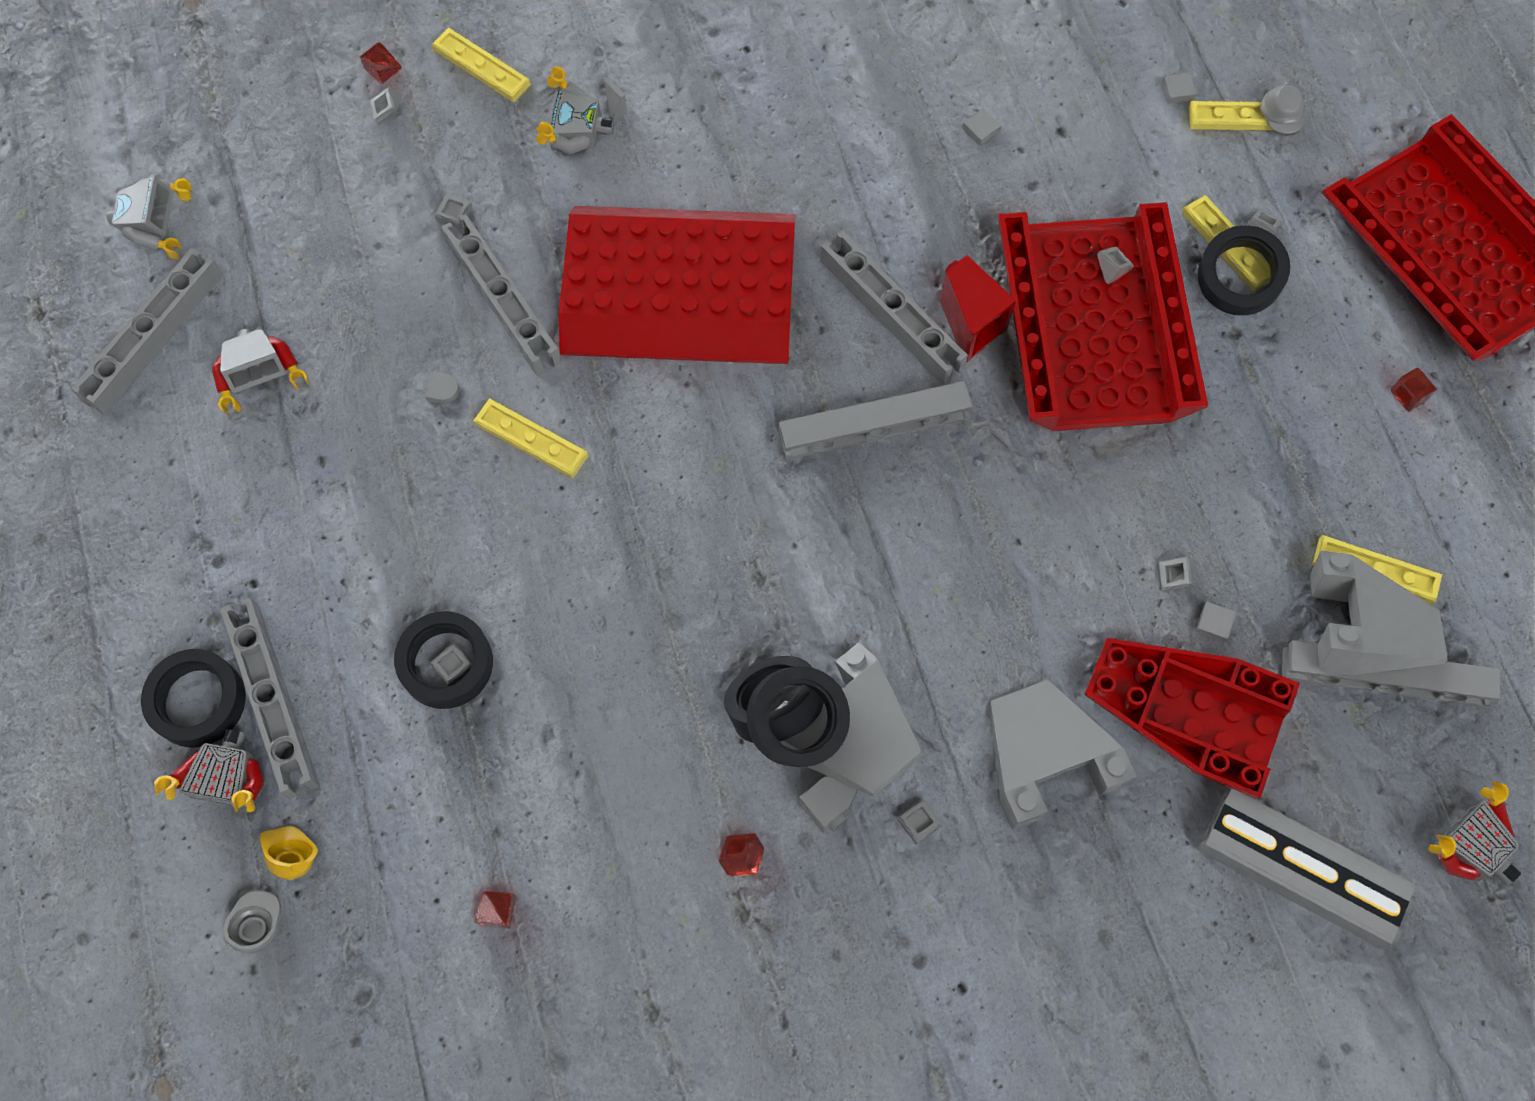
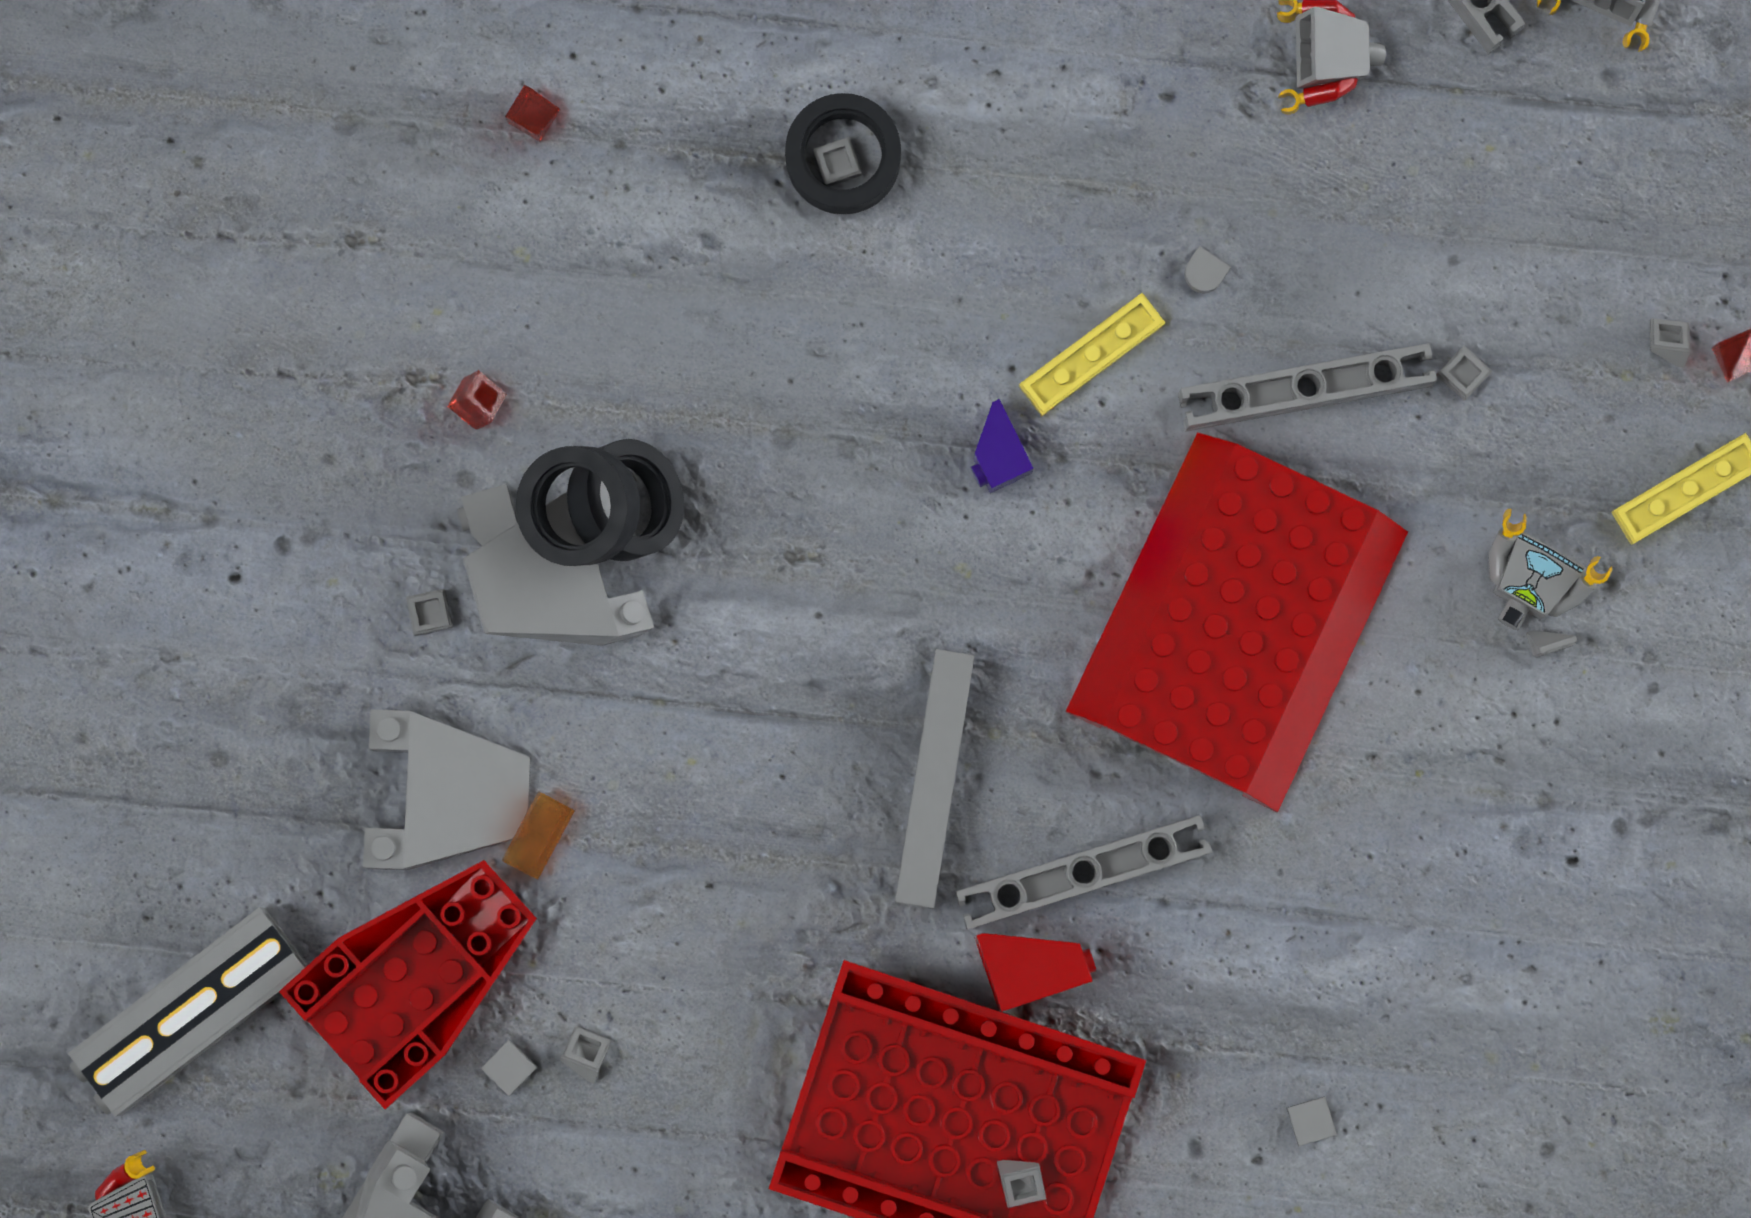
camera: 110 degrees right, 15 degrees up
none -> clear orange tile [501,791,575,880]
none -> dark purple slope [970,399,1034,494]

